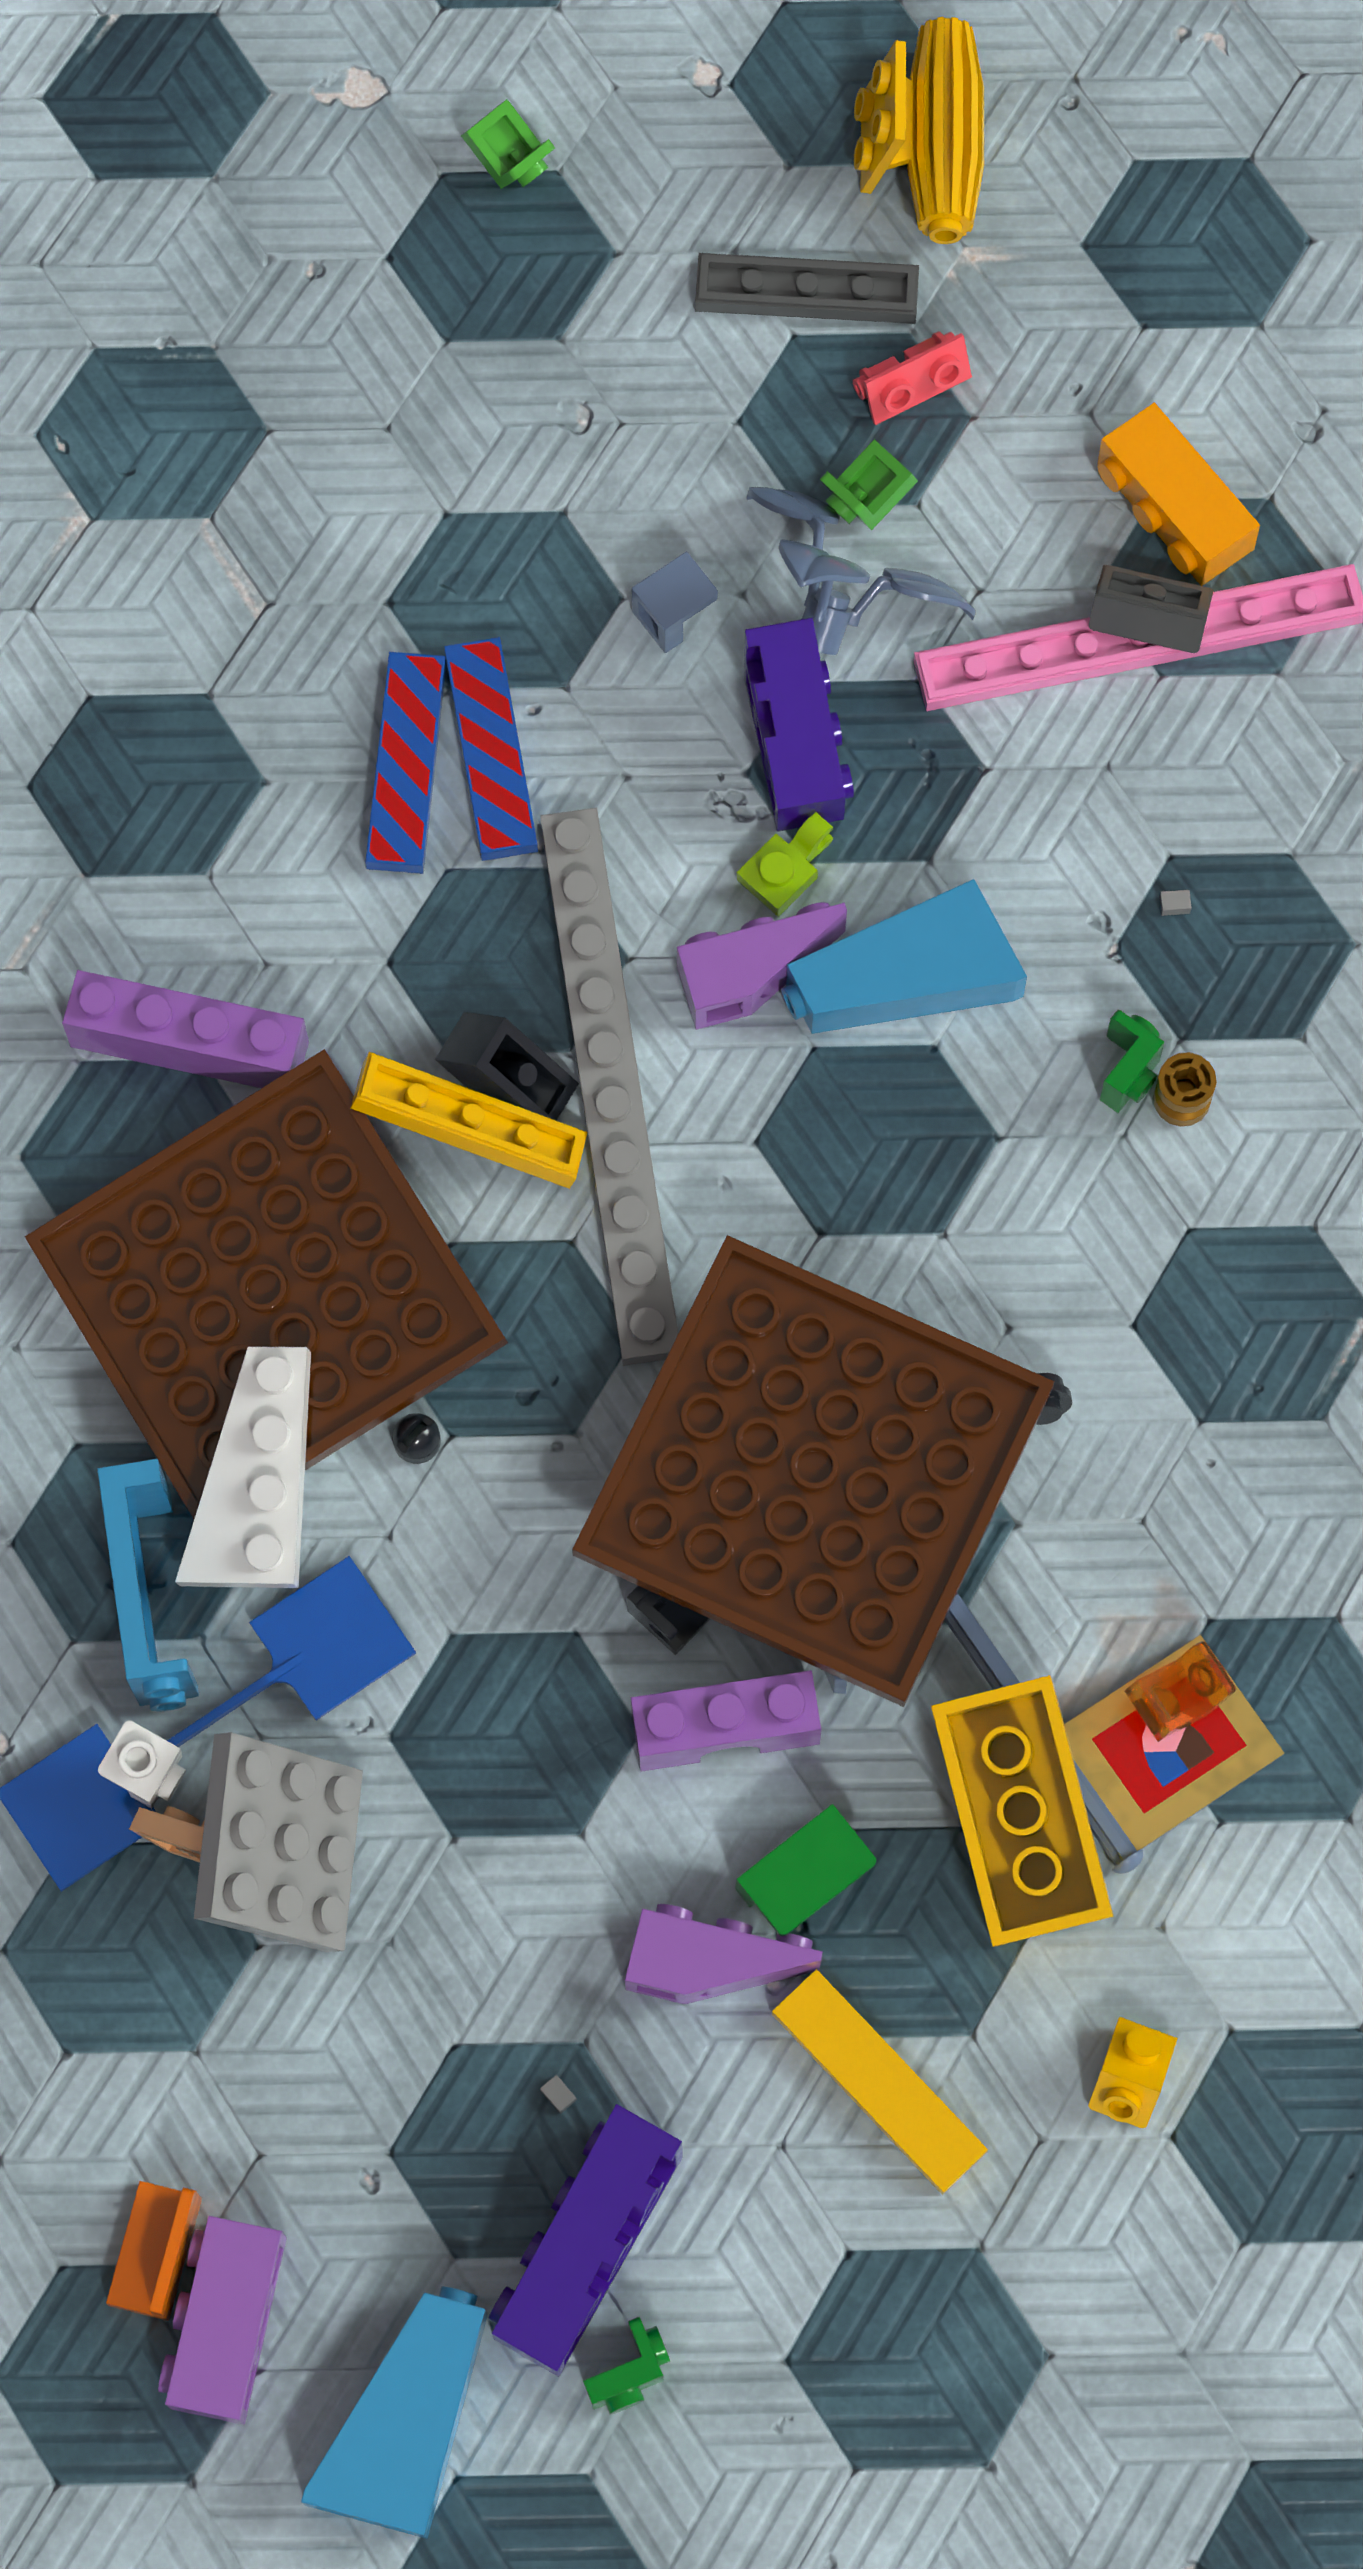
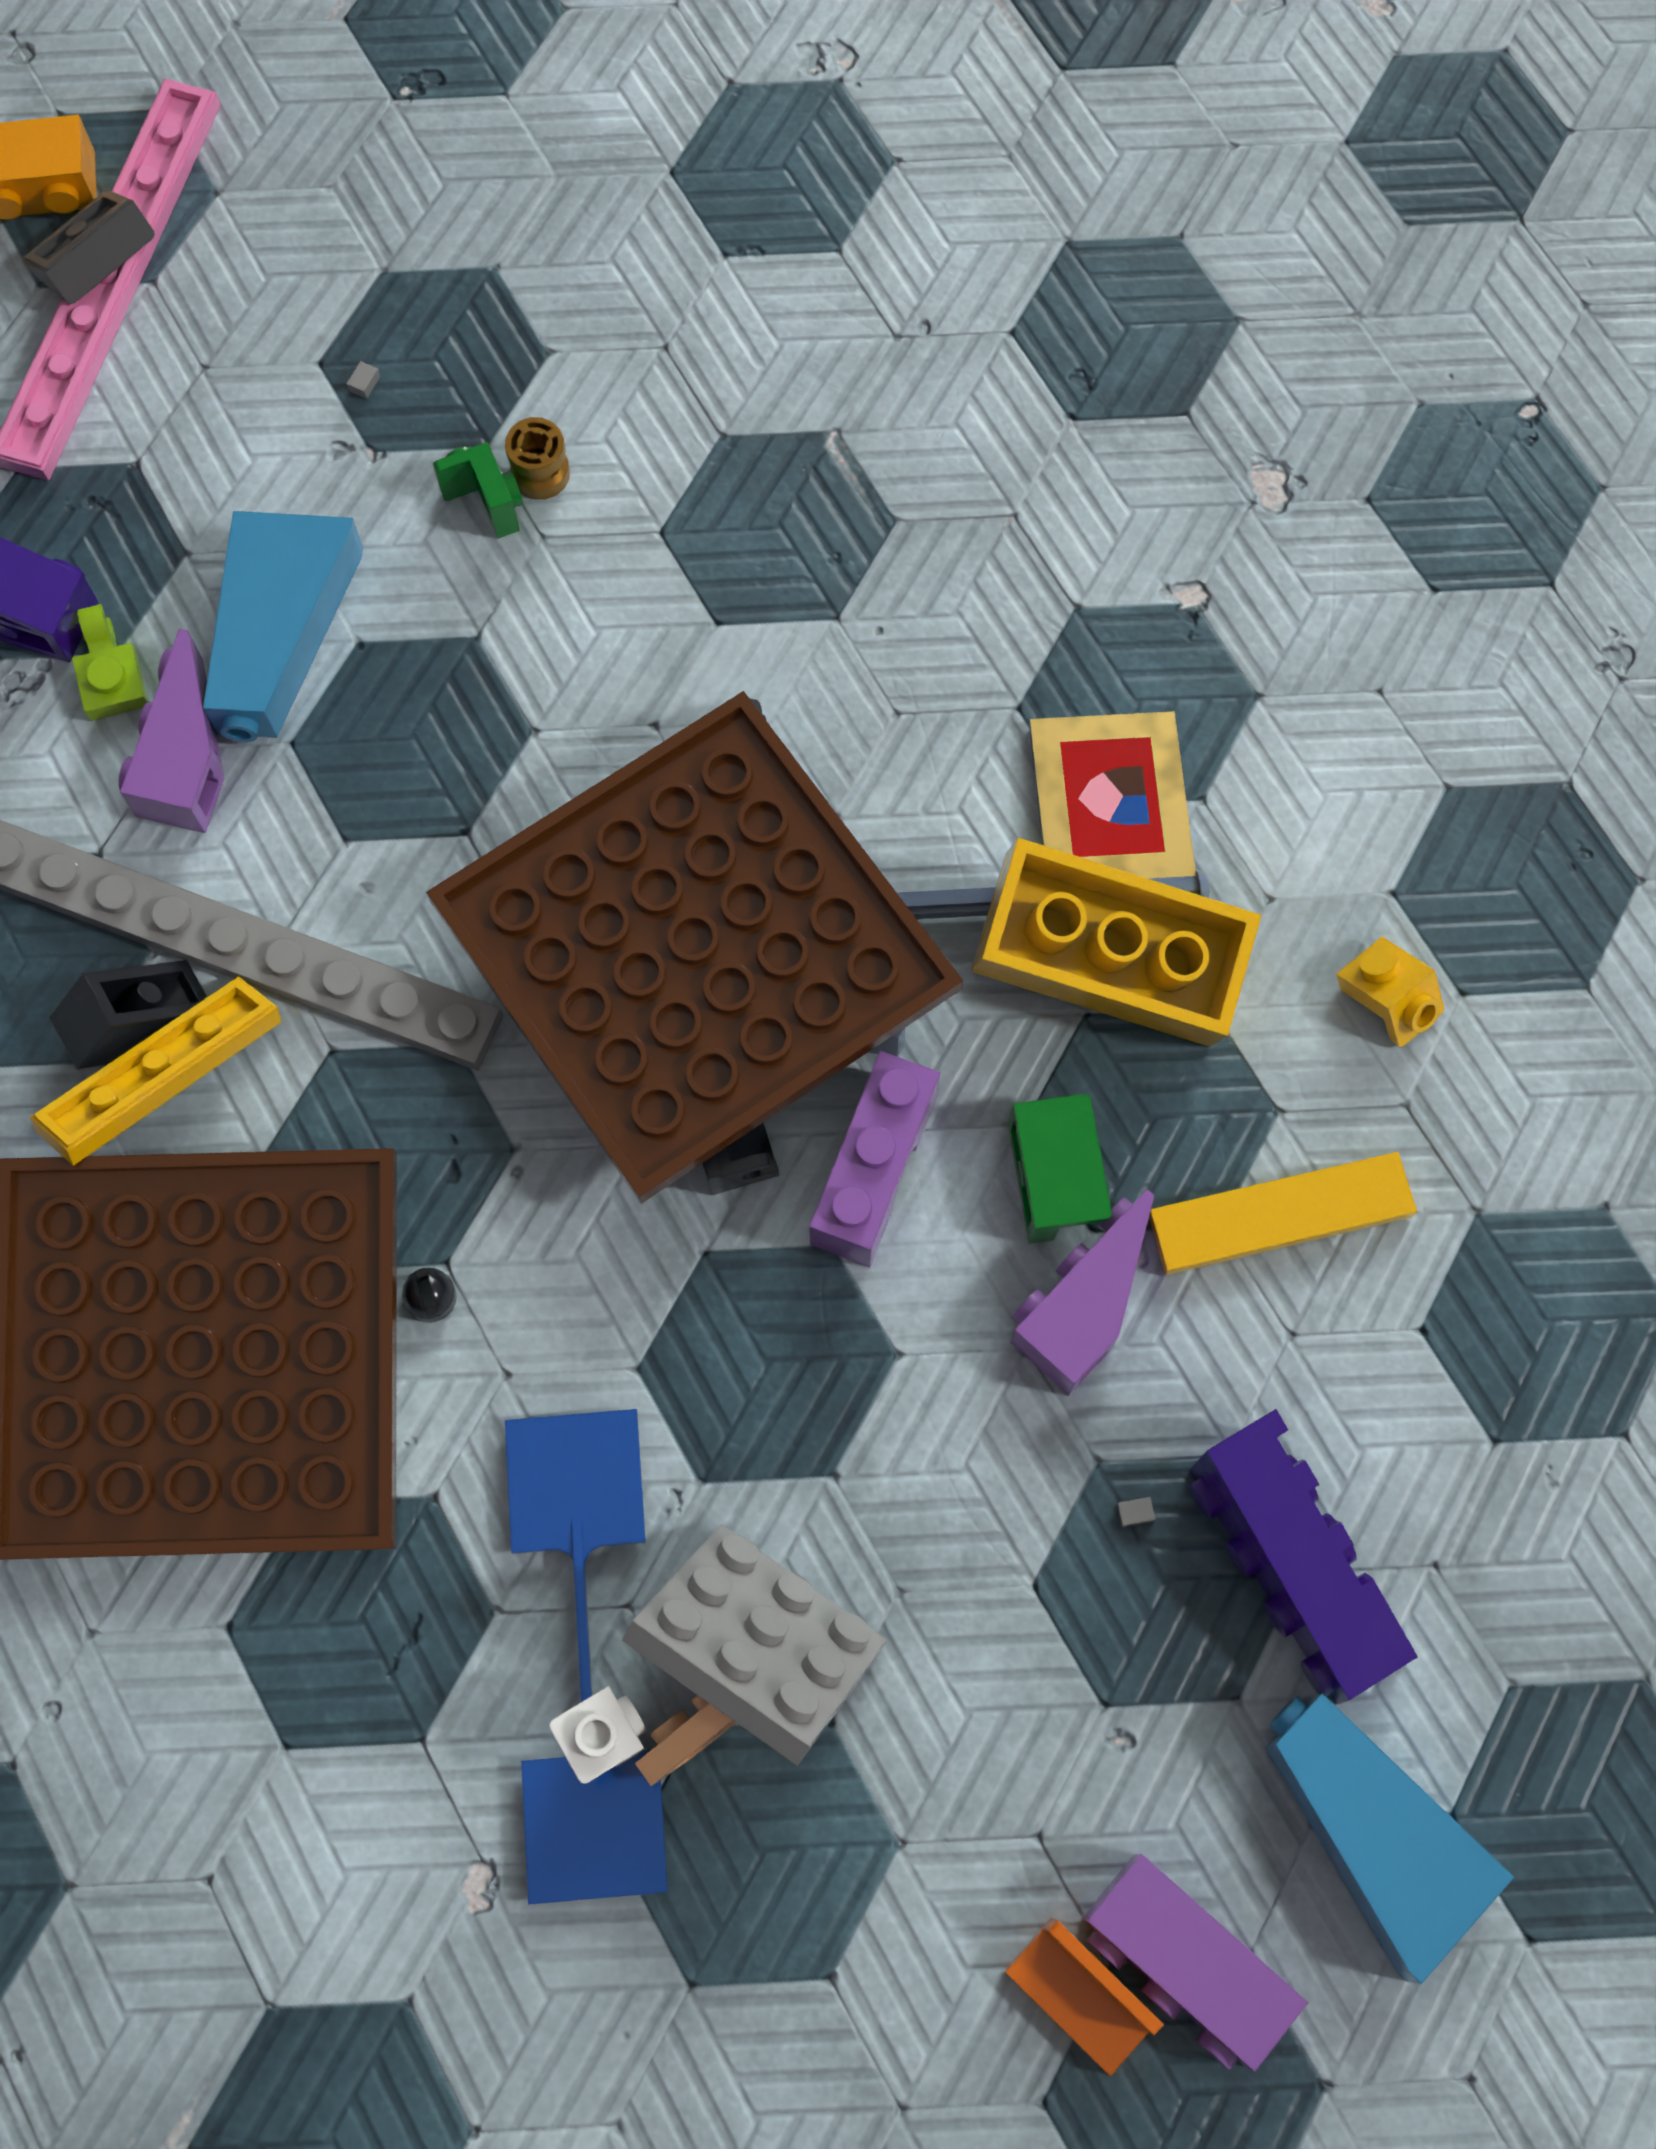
camera: 60 degrees left, 0 degrees up
dark azure panel [97,1459,199,1712] -> none
white wing [175,1347,311,1588] -> none
green bracket [583,2316,670,2415] -> none
clear orange bracket [1124,1641,1236,1742] -> none

